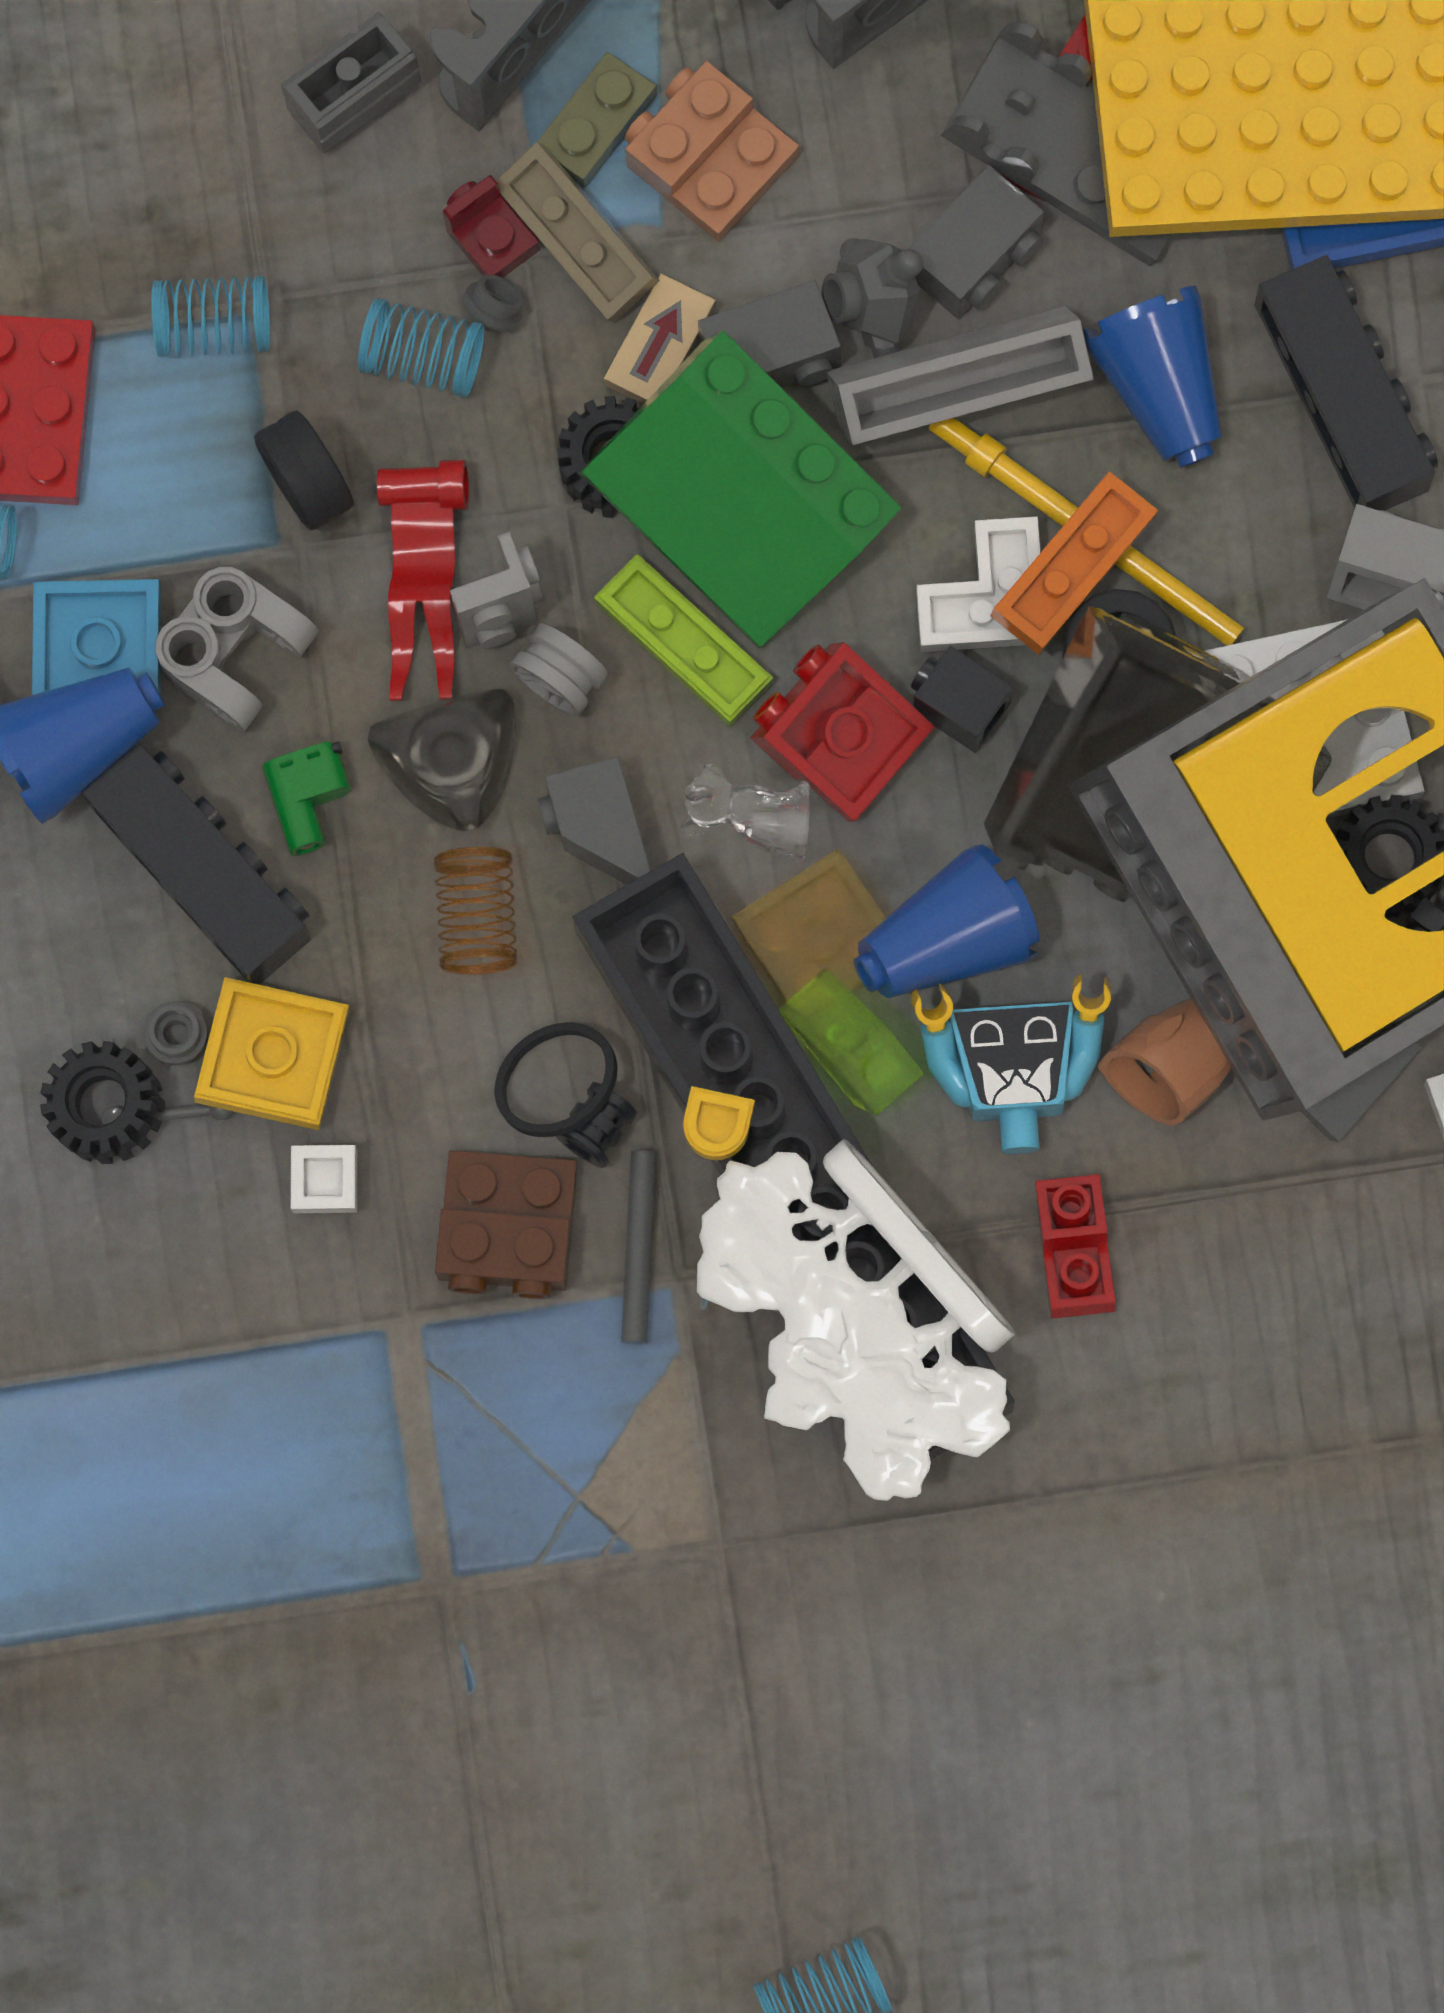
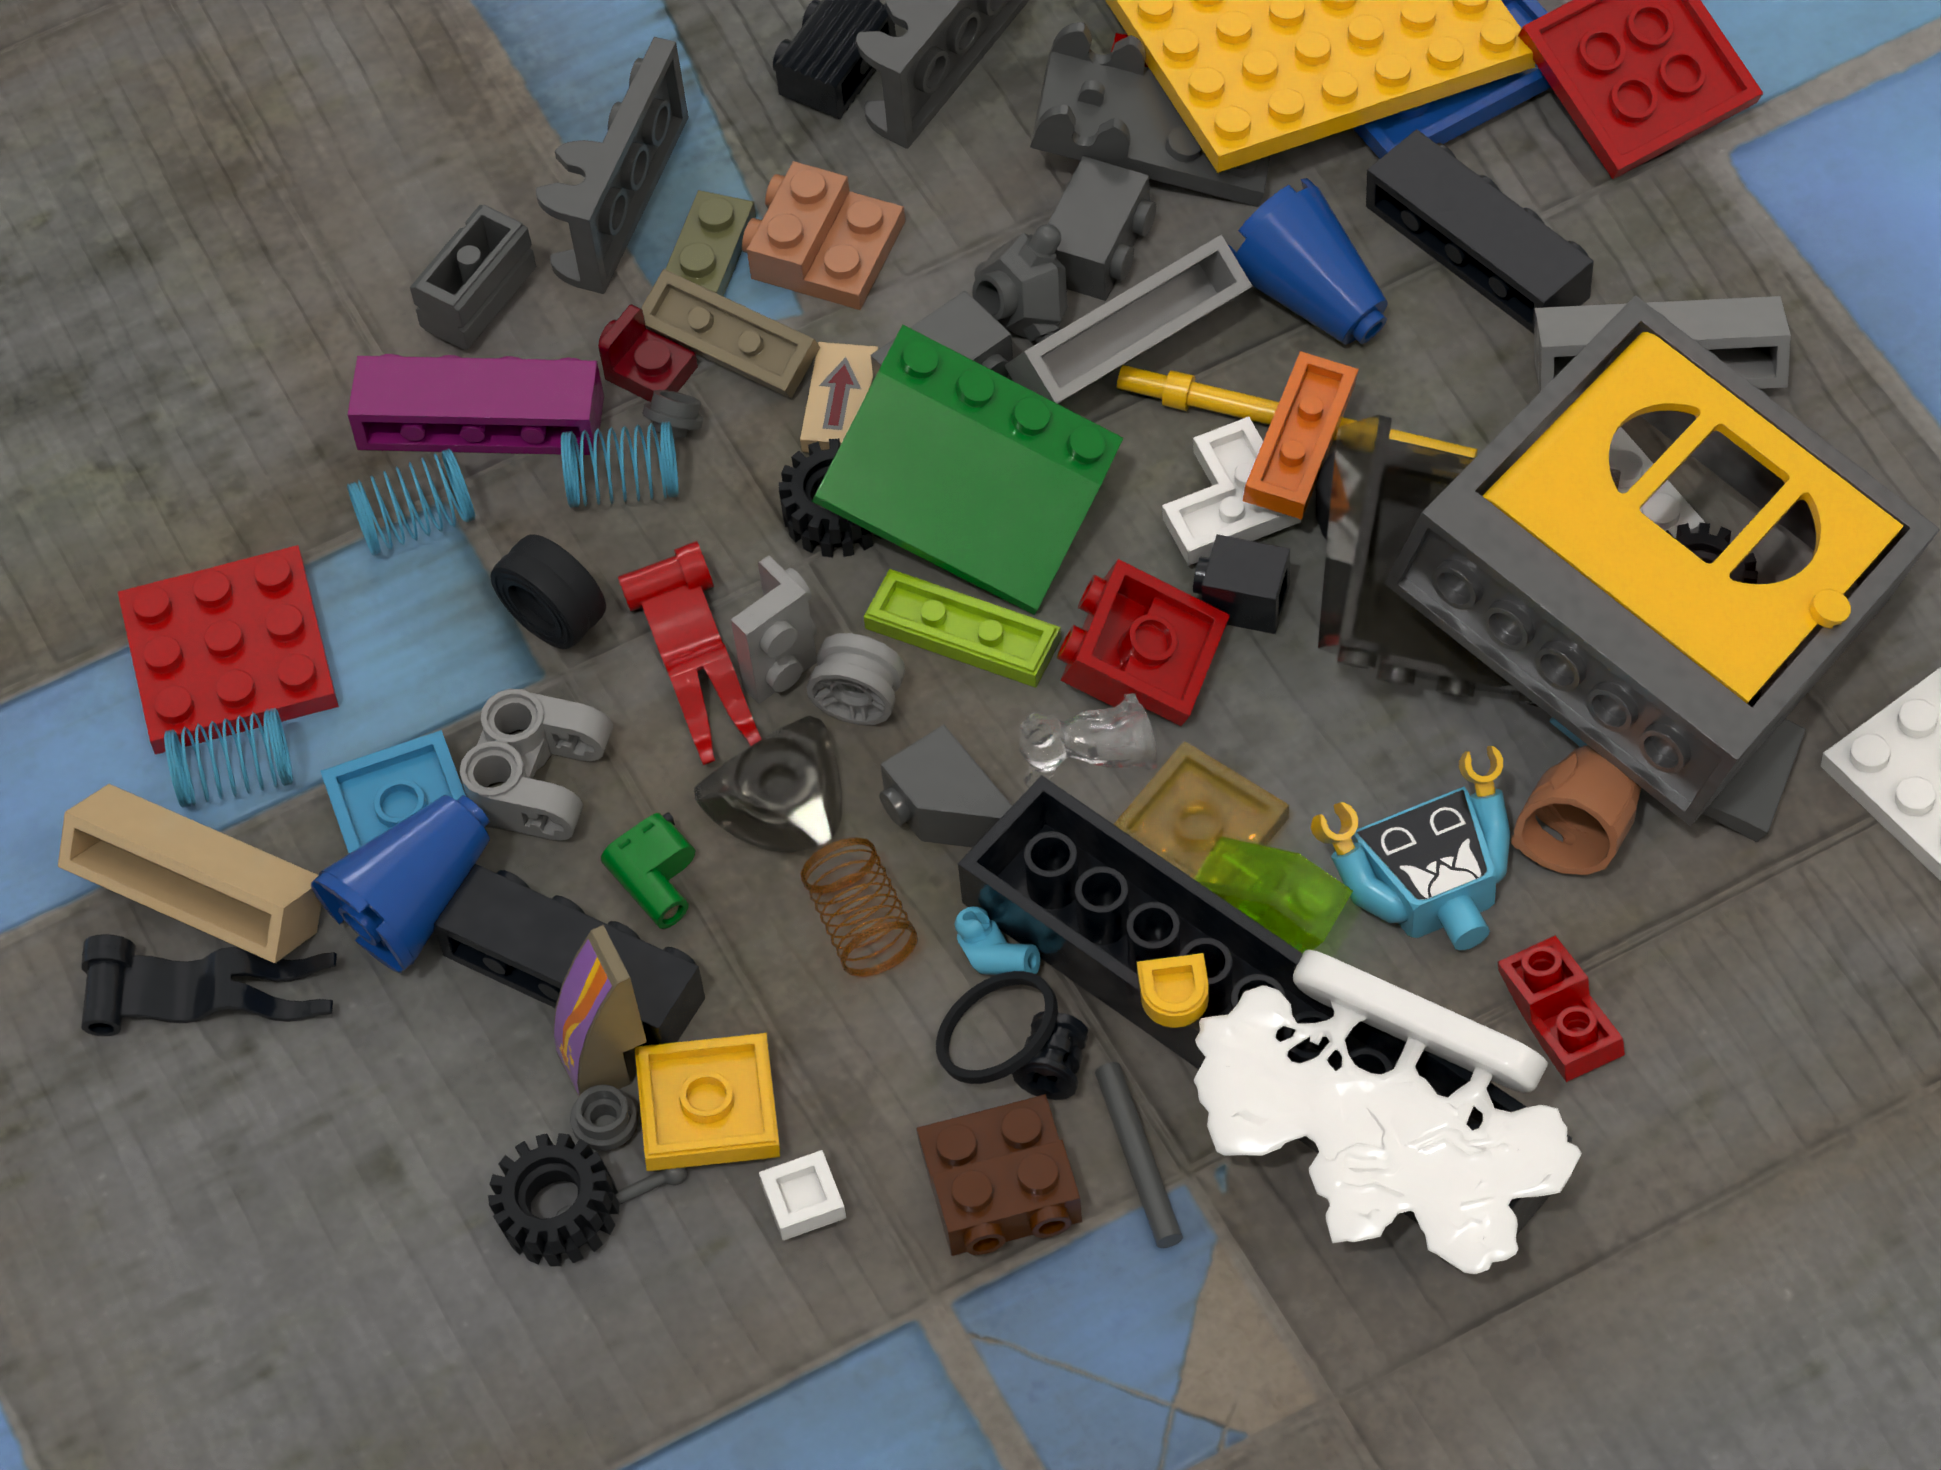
camera: 20 degrees left, 20 degrees down
blue cone [854,844,1039,998] -> none
none -> magenta brick [347,354,604,455]
none -> slope [554,925,647,1097]
none -> medium azure arm [954,906,1040,975]

